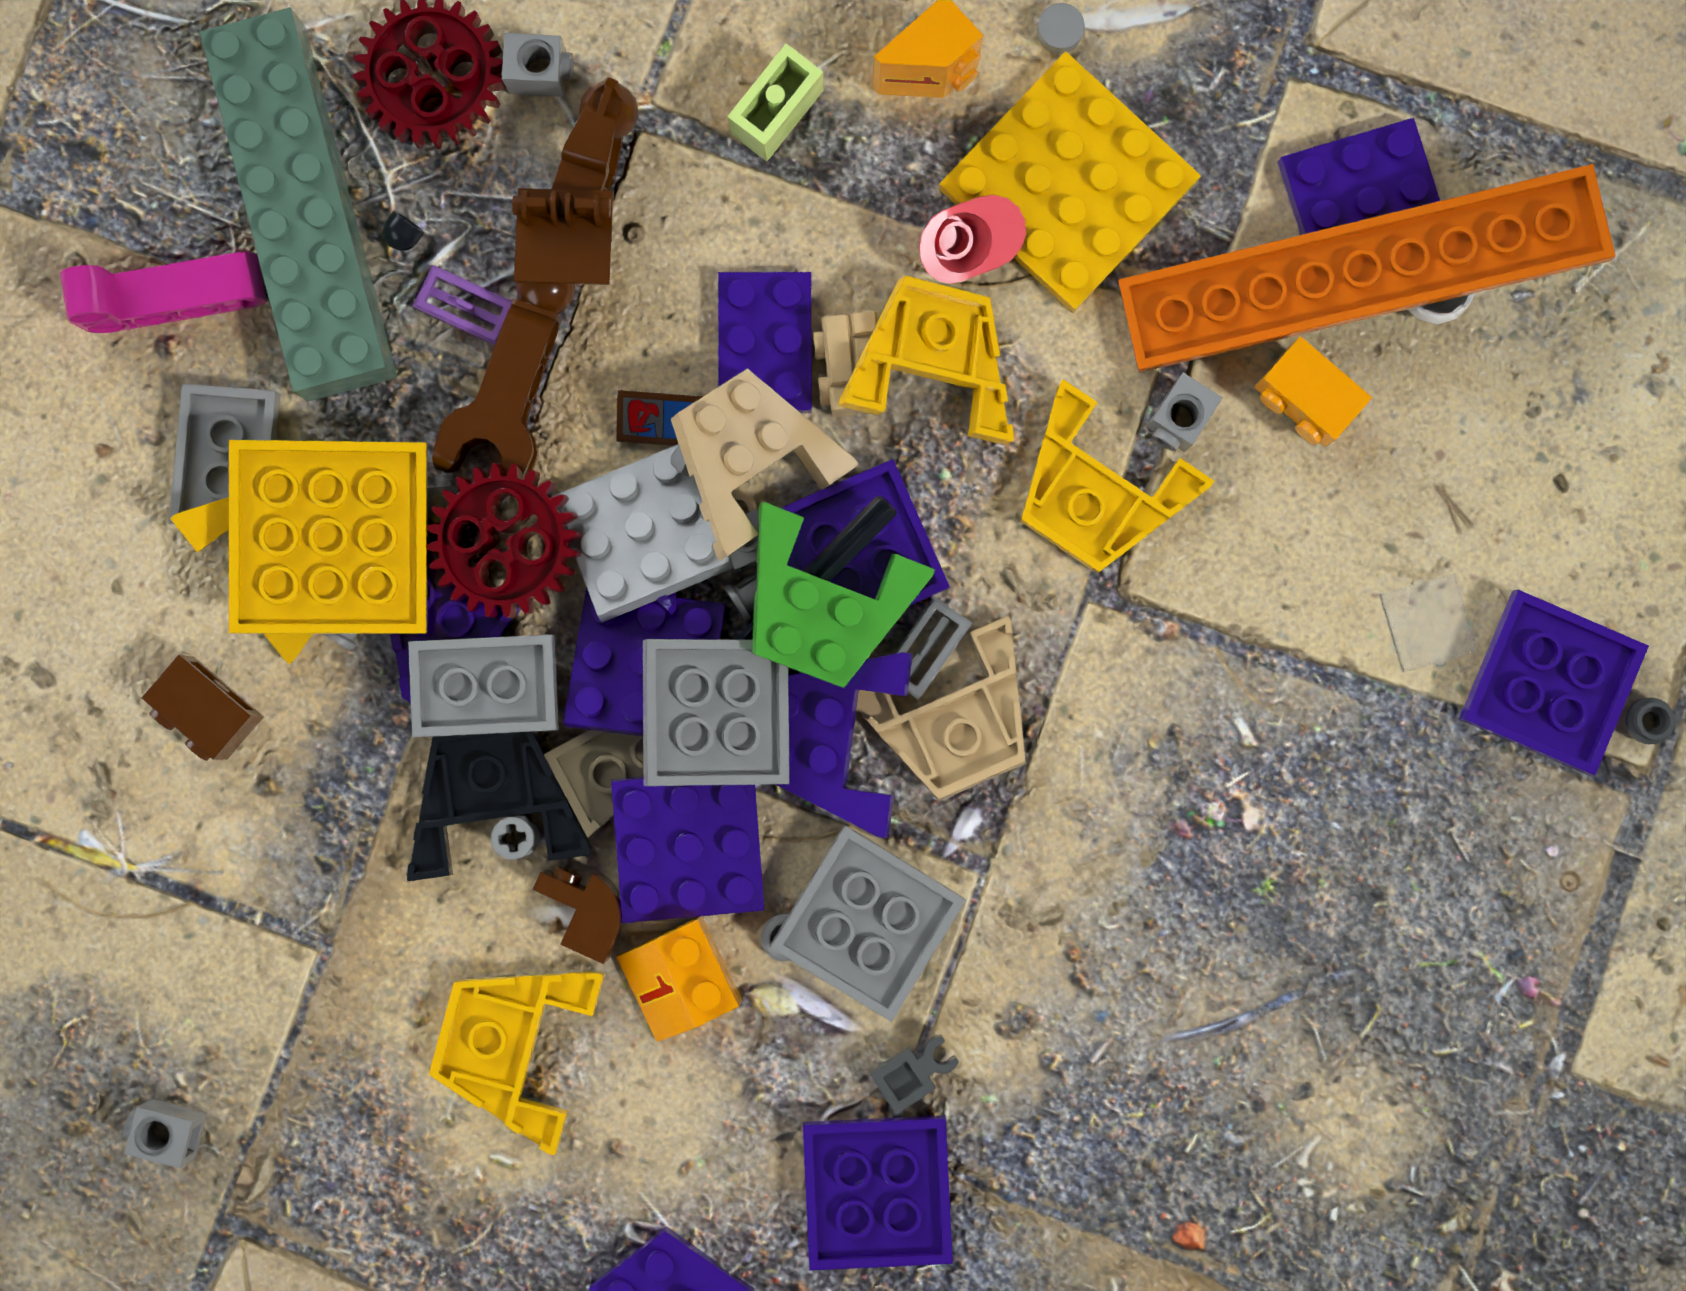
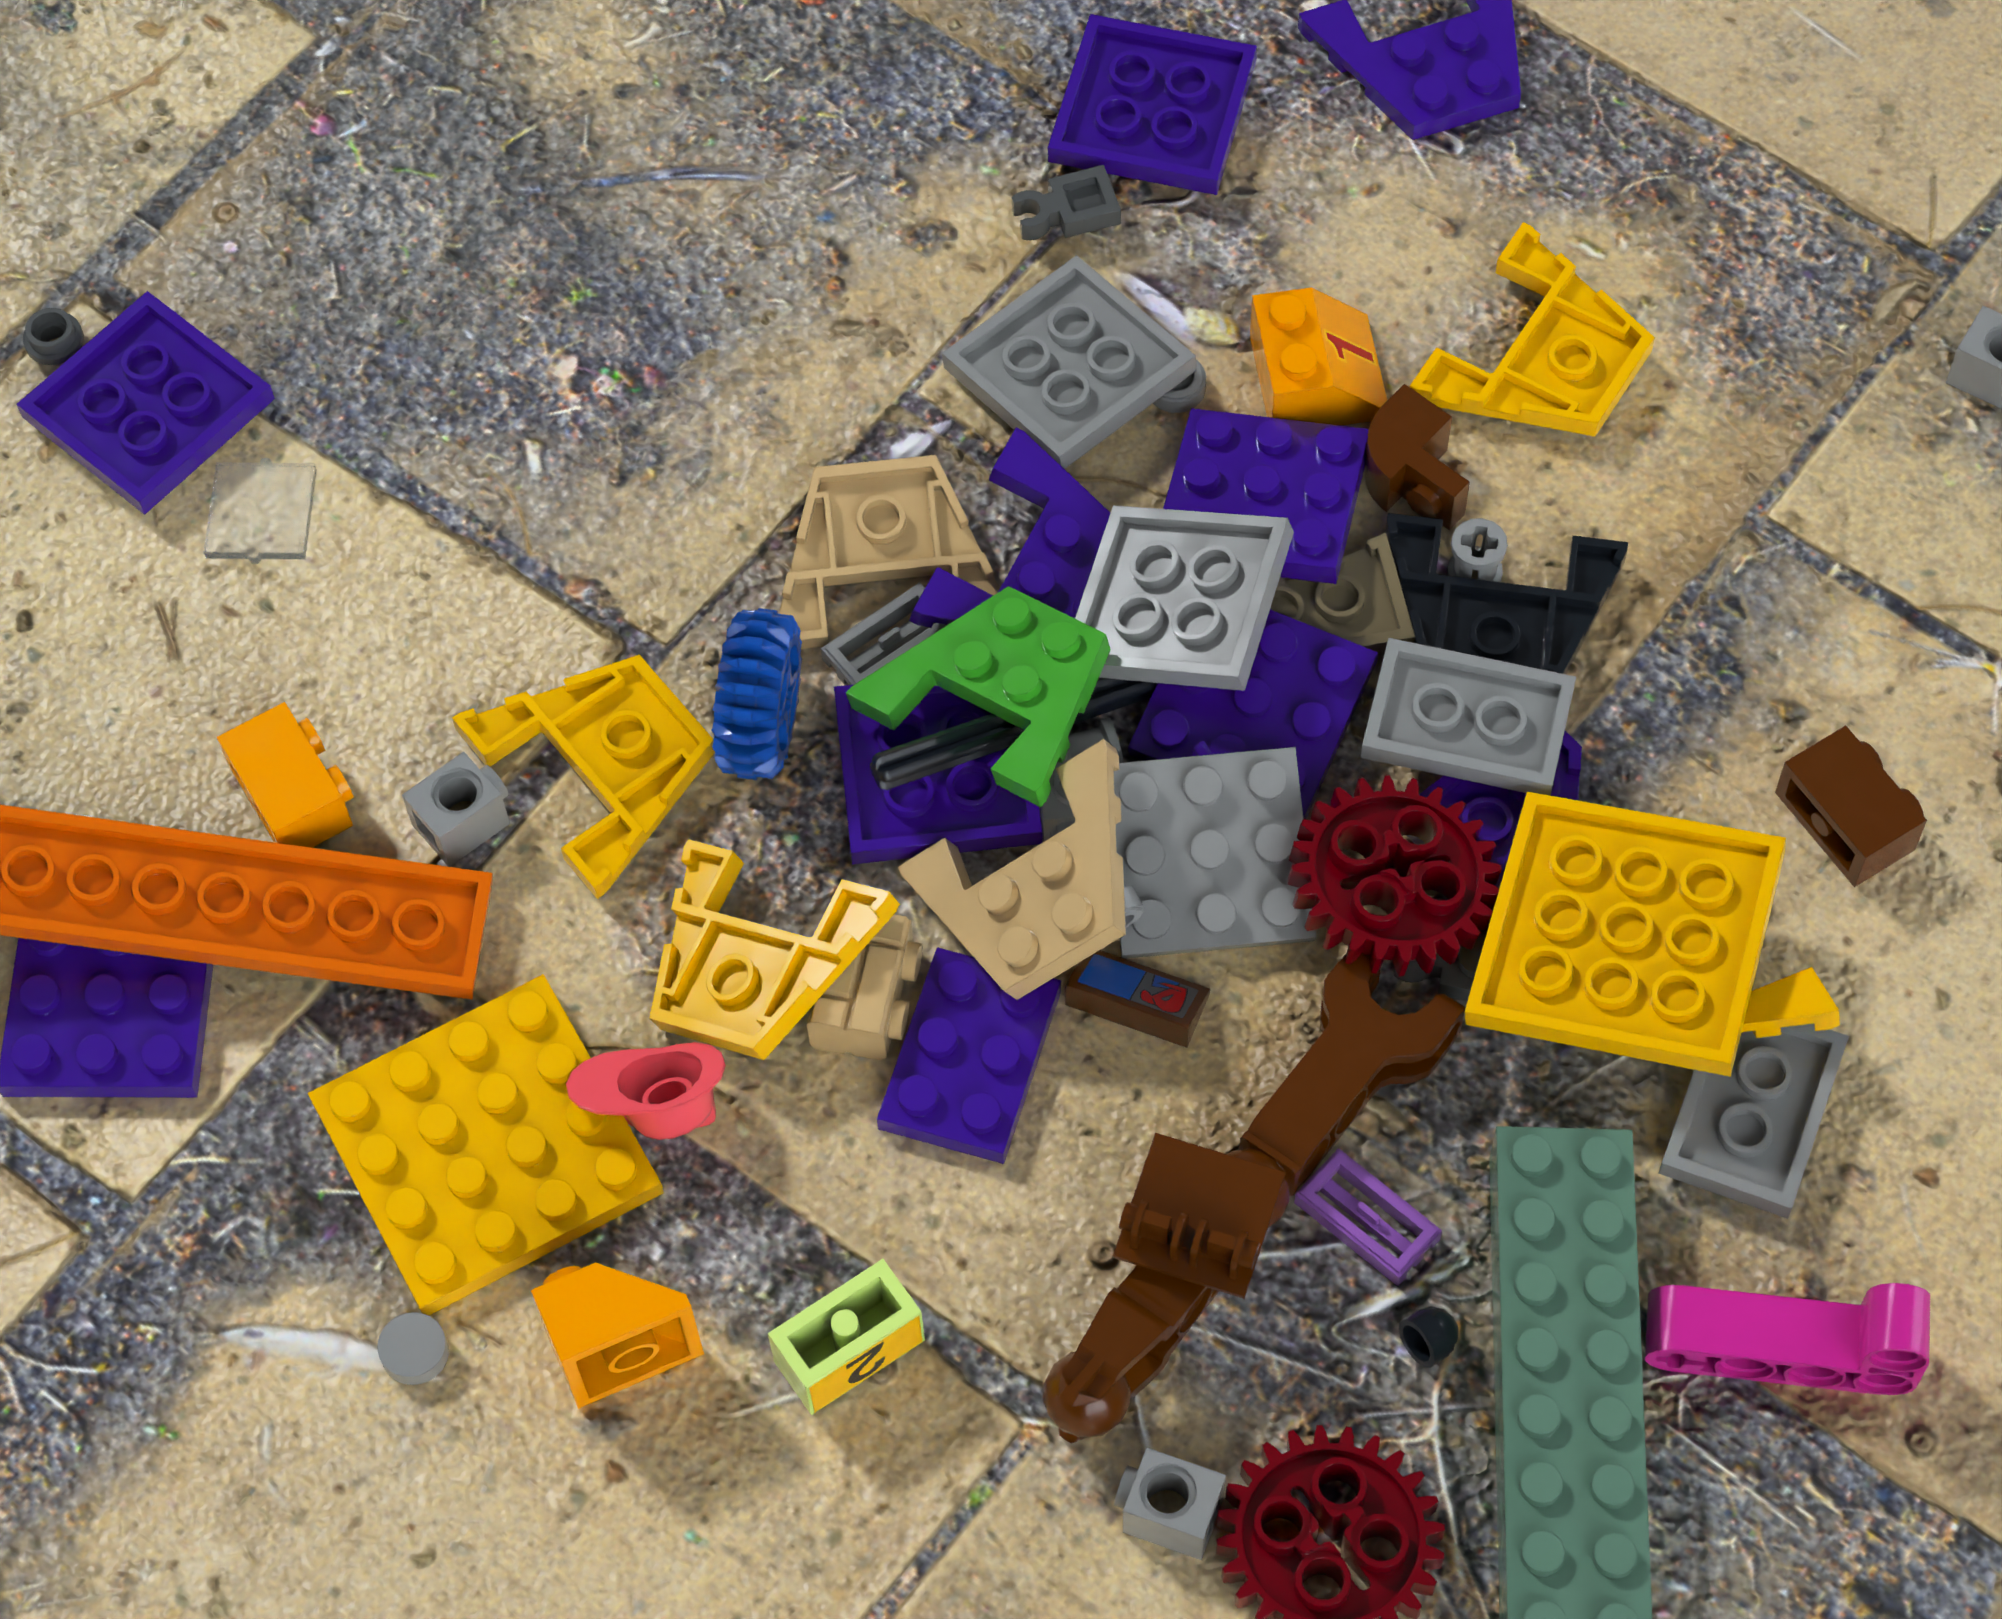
camera: 160 degrees left, 25 degrees down
none -> blue gear [712,608,802,780]

